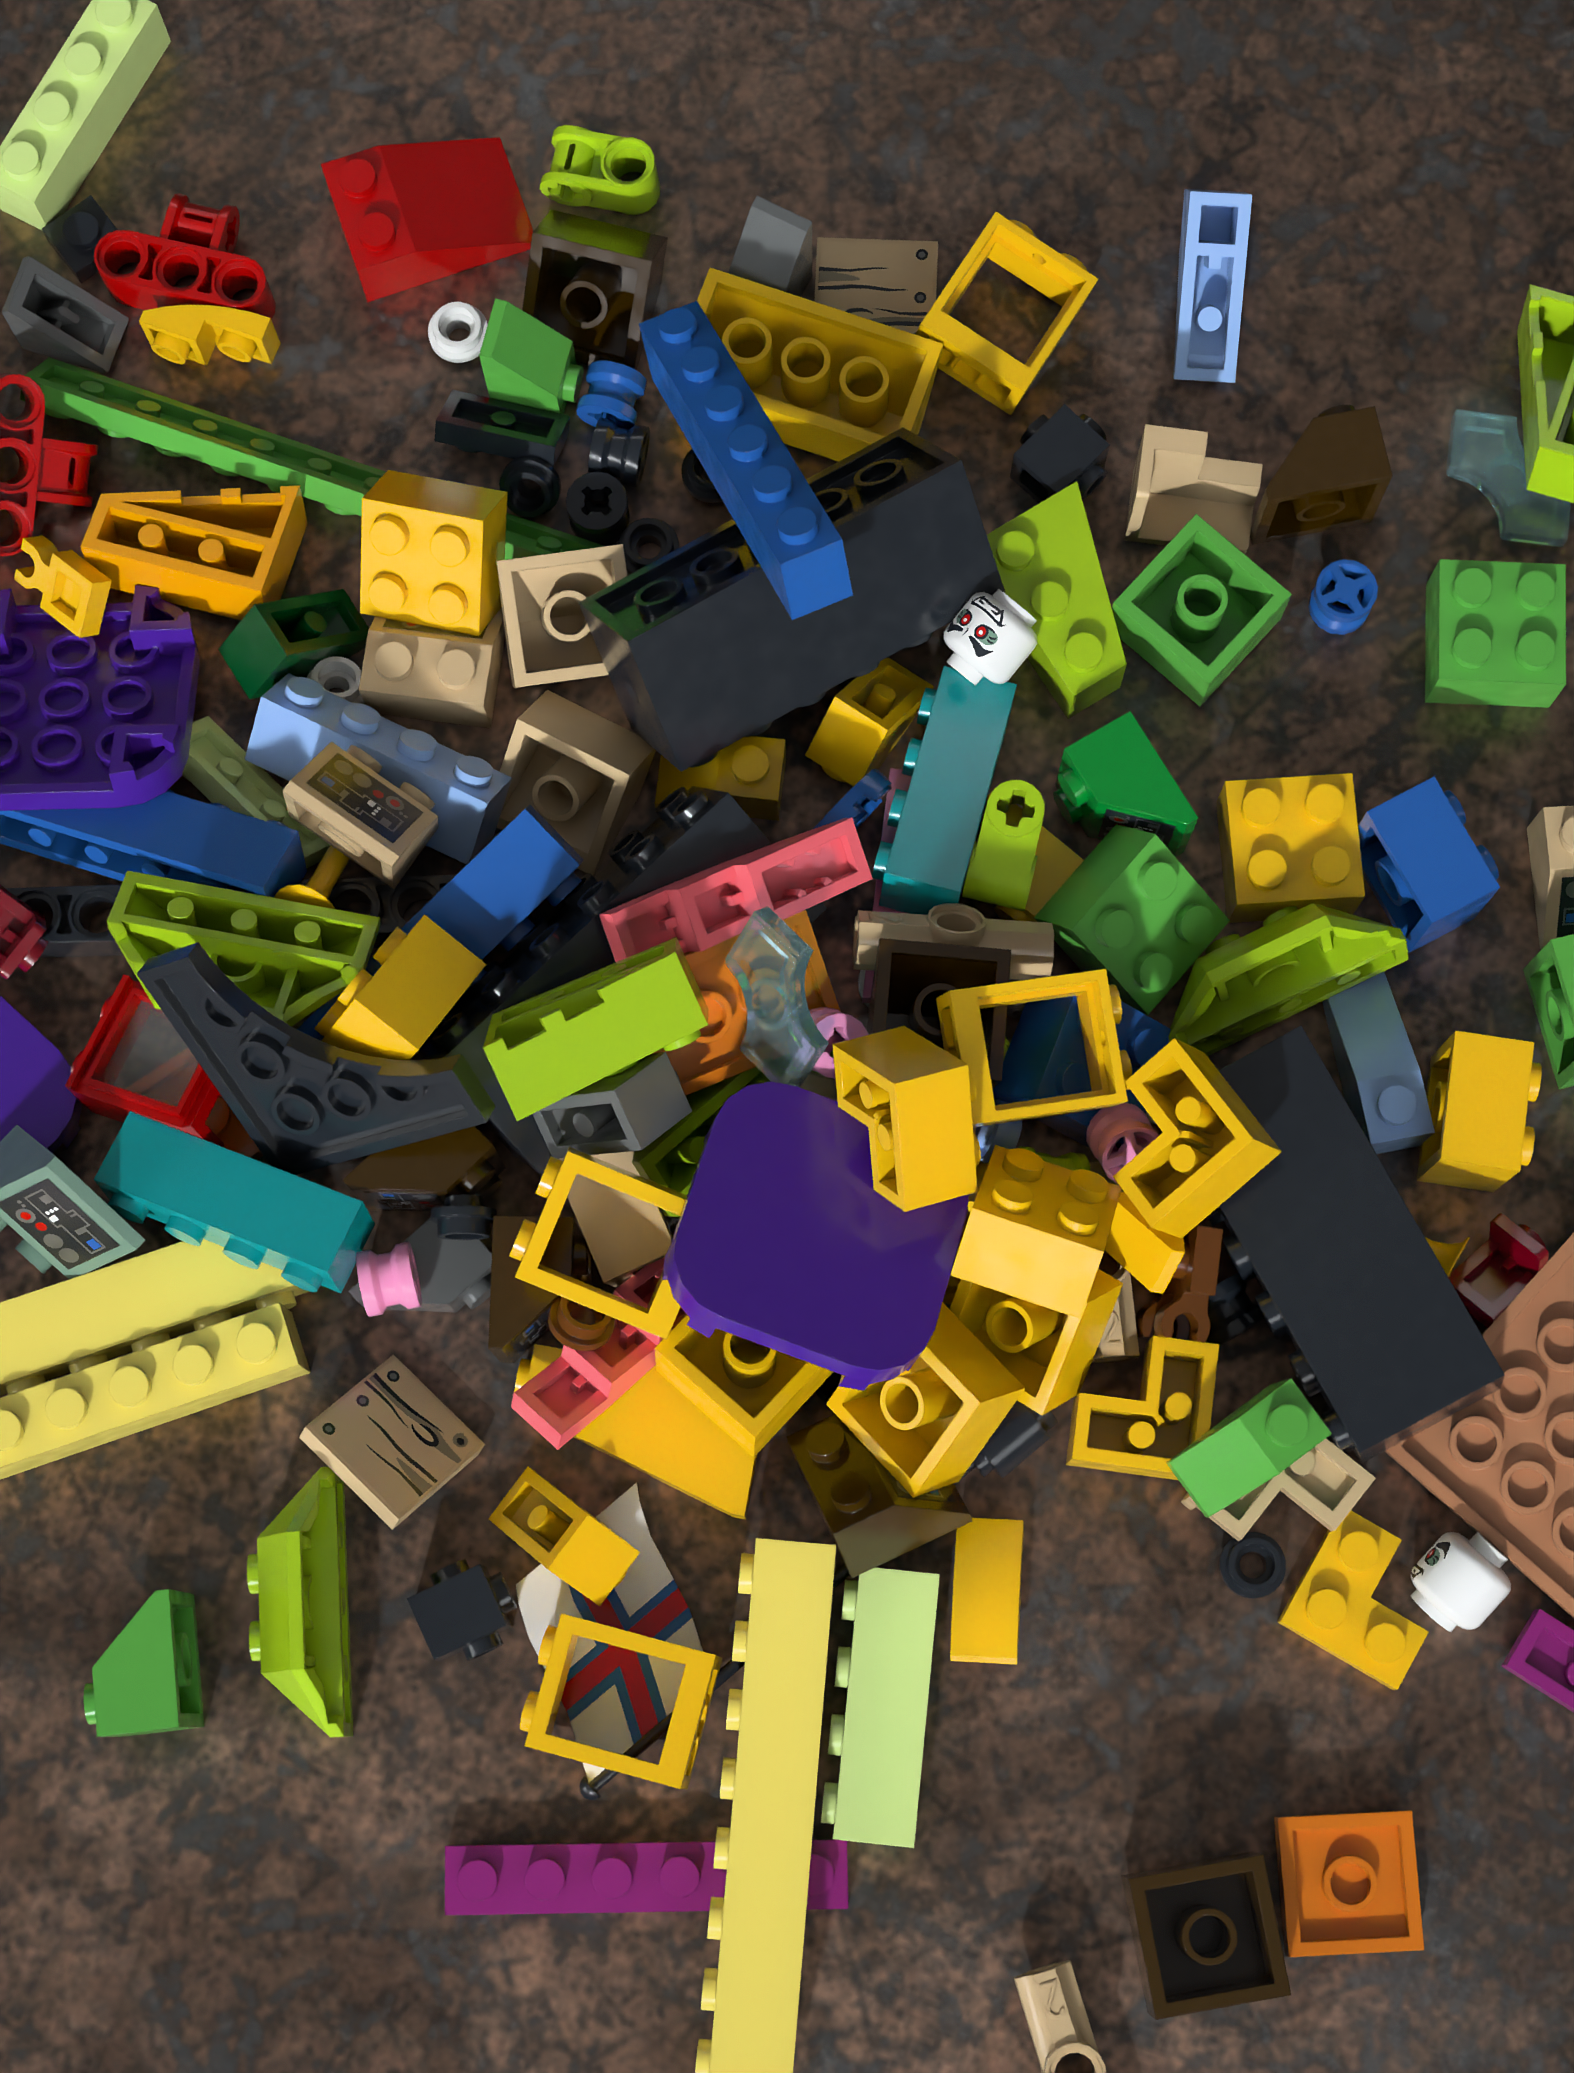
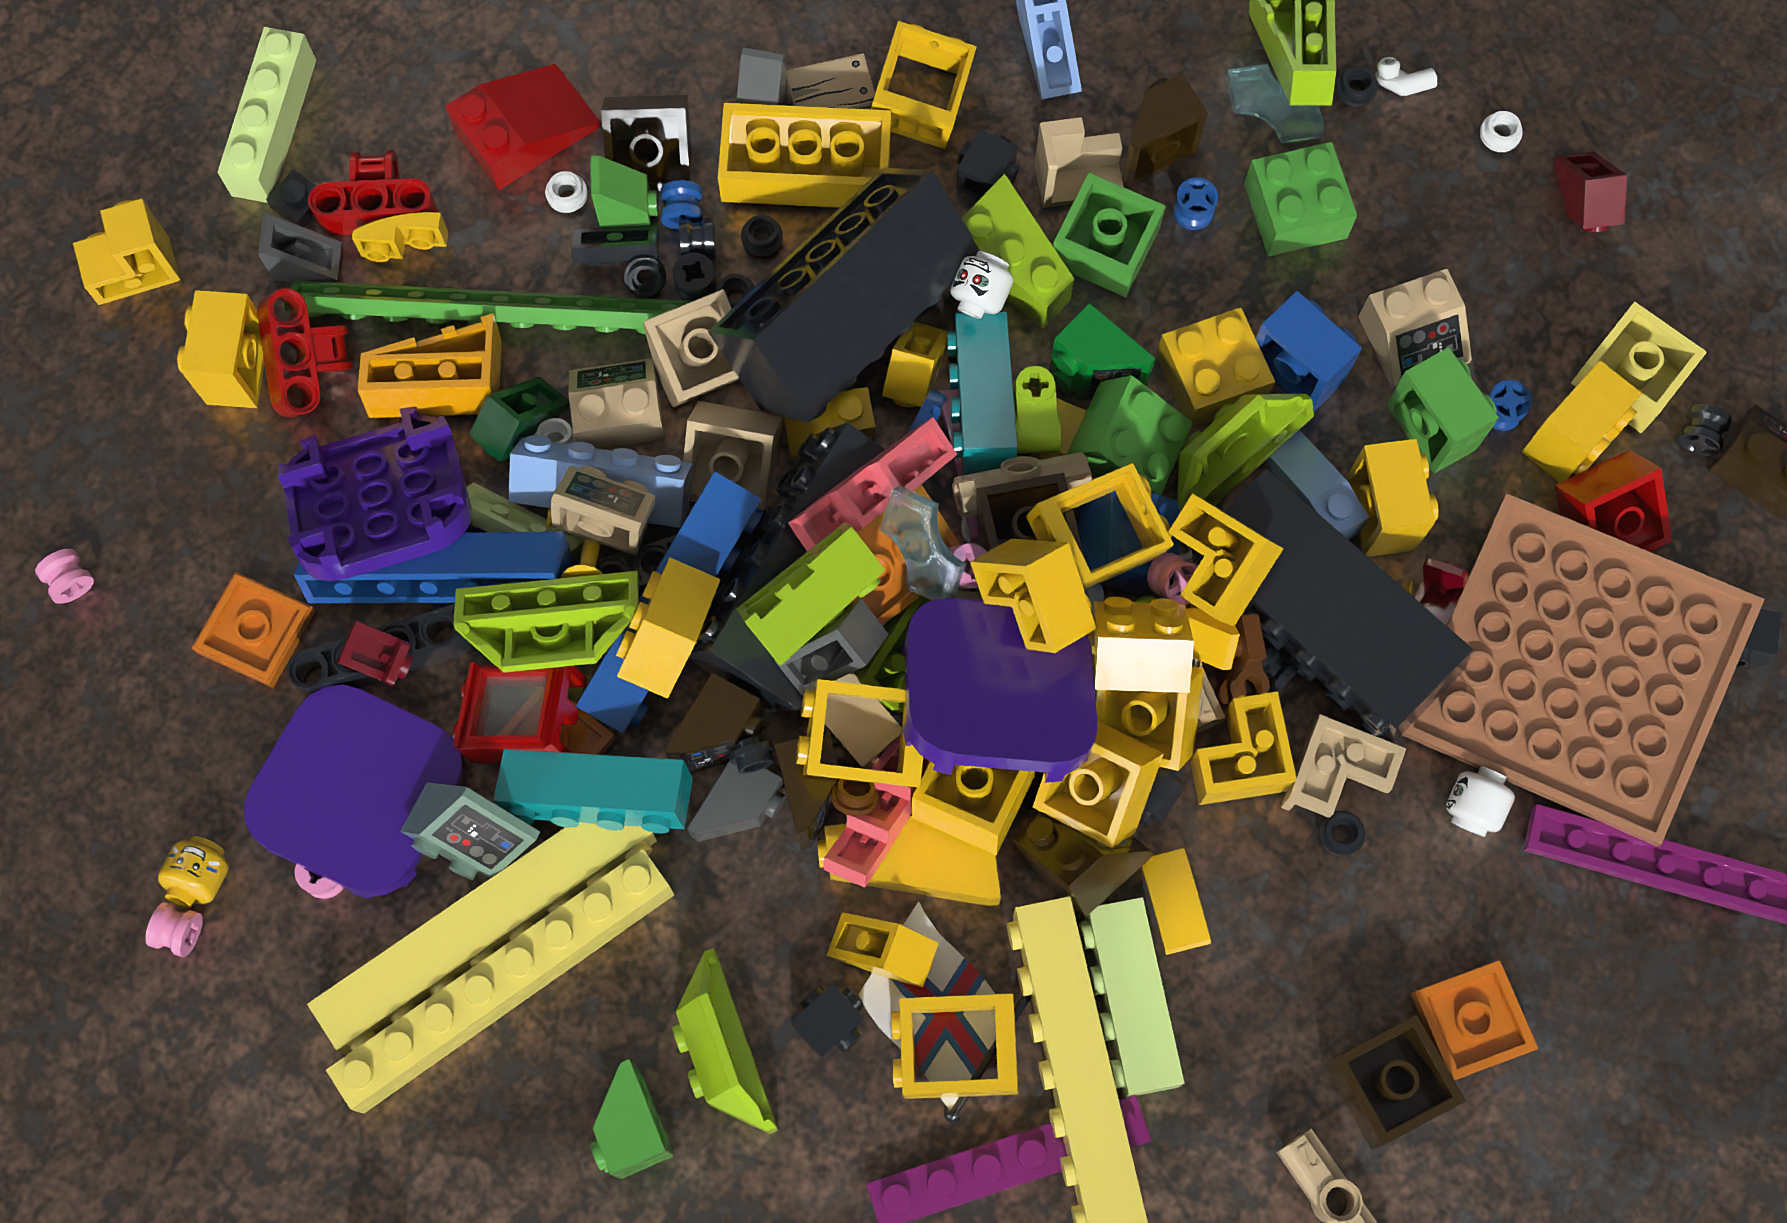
camera: 20 degrees left, 5 degrees down
yellow plate [14,535,112,638] -> none
black plate [137,942,496,1175] -> none
tan tile [299,1355,485,1530] -> none
bright pink wheel [356,1242,422,1317] -> none
yellow brick [360,470,507,636] -> none
lime piece [539,125,660,215] -> none
blue brick [639,301,853,620] -> none
bright green slope [1166,1378,1332,1518] -> none
yellow plate [1277,1511,1429,1690] -> none

